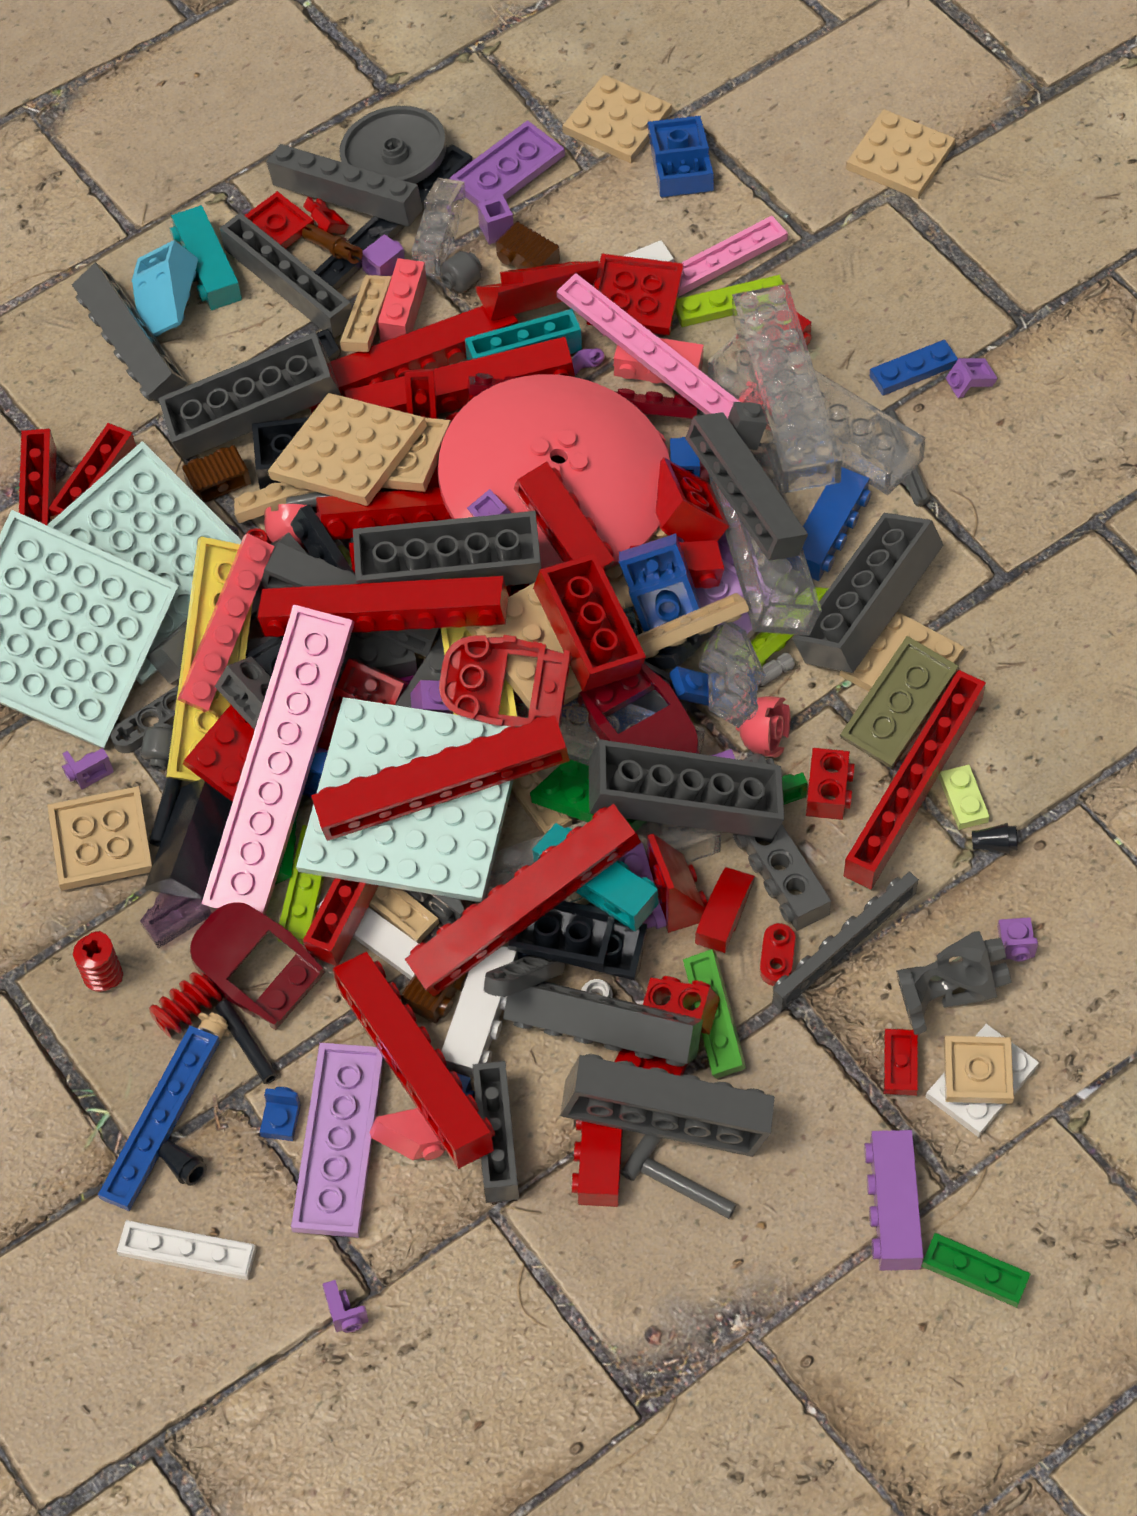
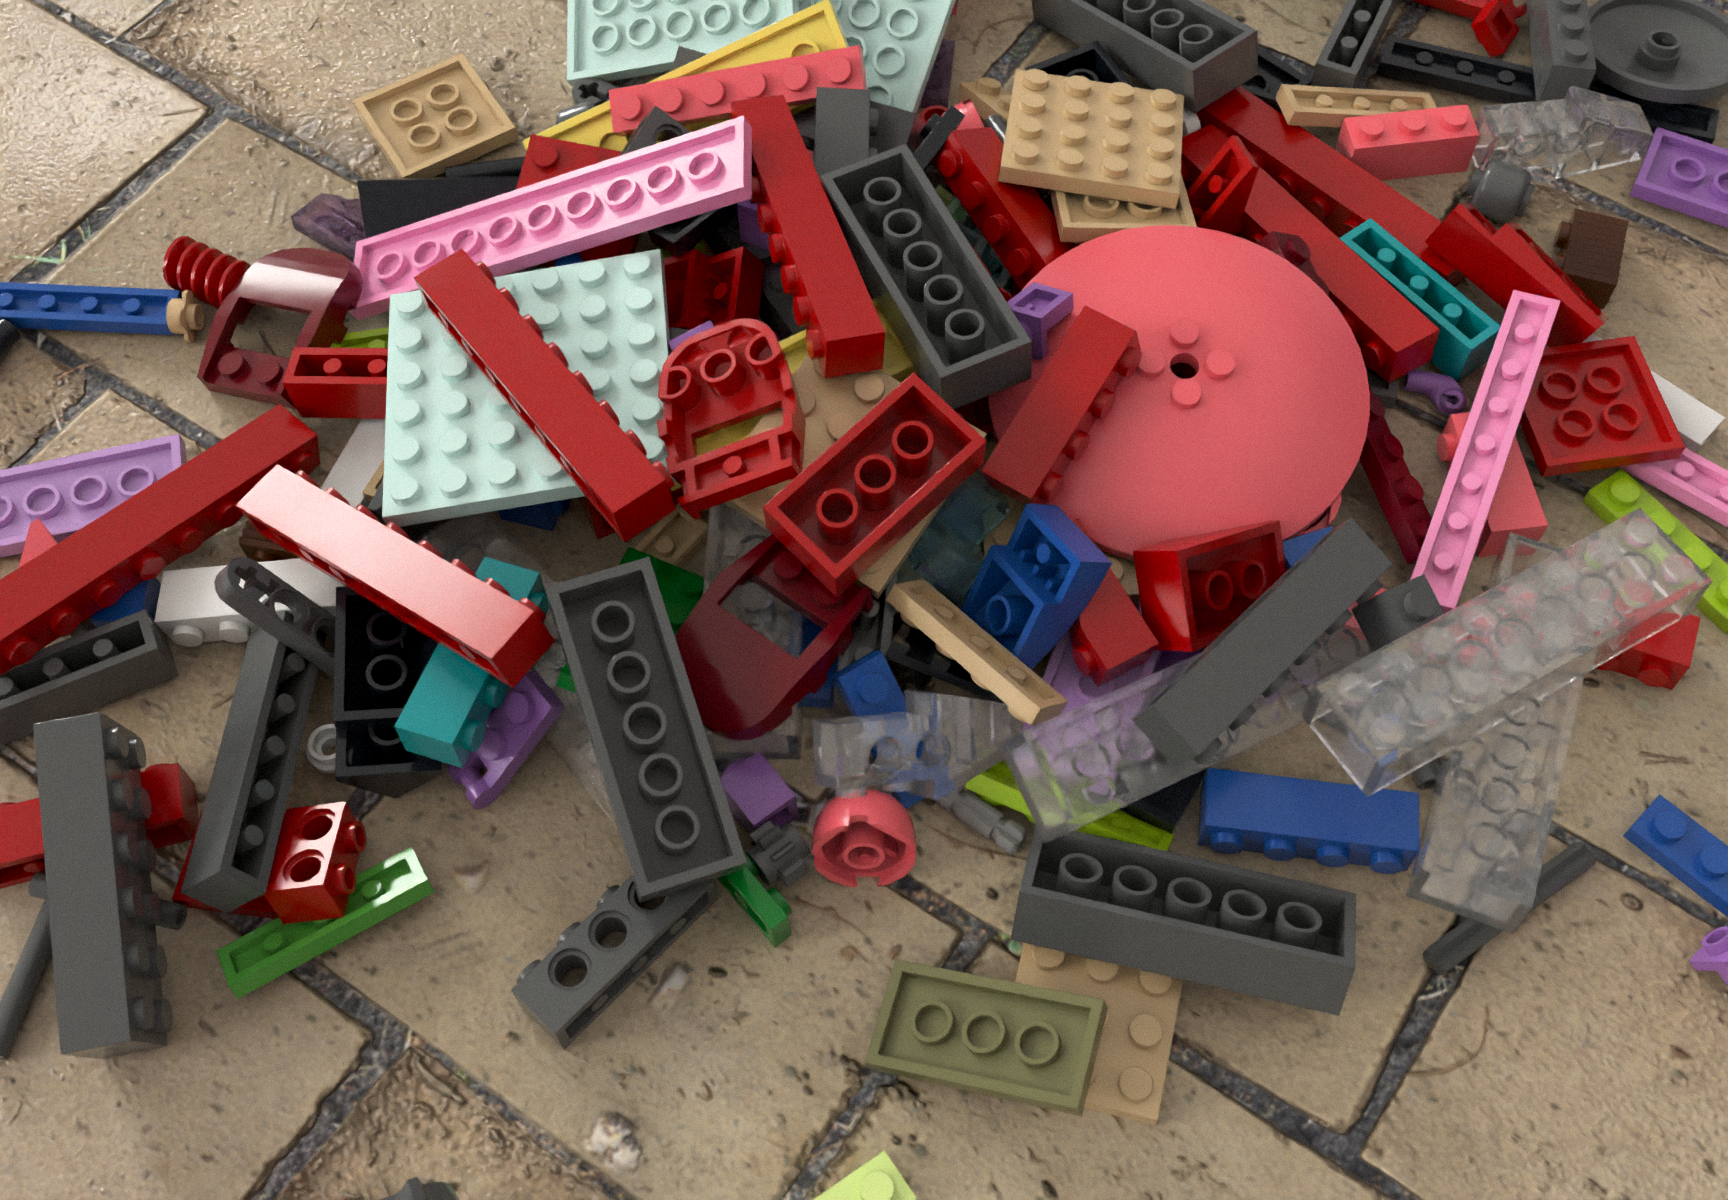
camera: 70 degrees right, 0 degrees up
medium lavender bracket [62,748,114,790] -> none
red piece [73,931,123,992] -> none
reddish brown brick [182,445,251,503] -> none
black piece [215,1000,278,1084] -> none
blue bracket [260,1087,301,1141] -> none
reddish brown pin [302,224,363,264] -> none
medium lavender brick [361,234,405,276] -> none
medium lavender brick [477,195,513,245] -> none
red slope [647,834,707,933] -> none
red slope [695,867,755,953] -> none
red plate [760,923,796,986] -> none
dark grey plate [772,871,919,1012] -> none
red brick [806,748,855,820] -> none
red brick [843,670,986,890] -> none

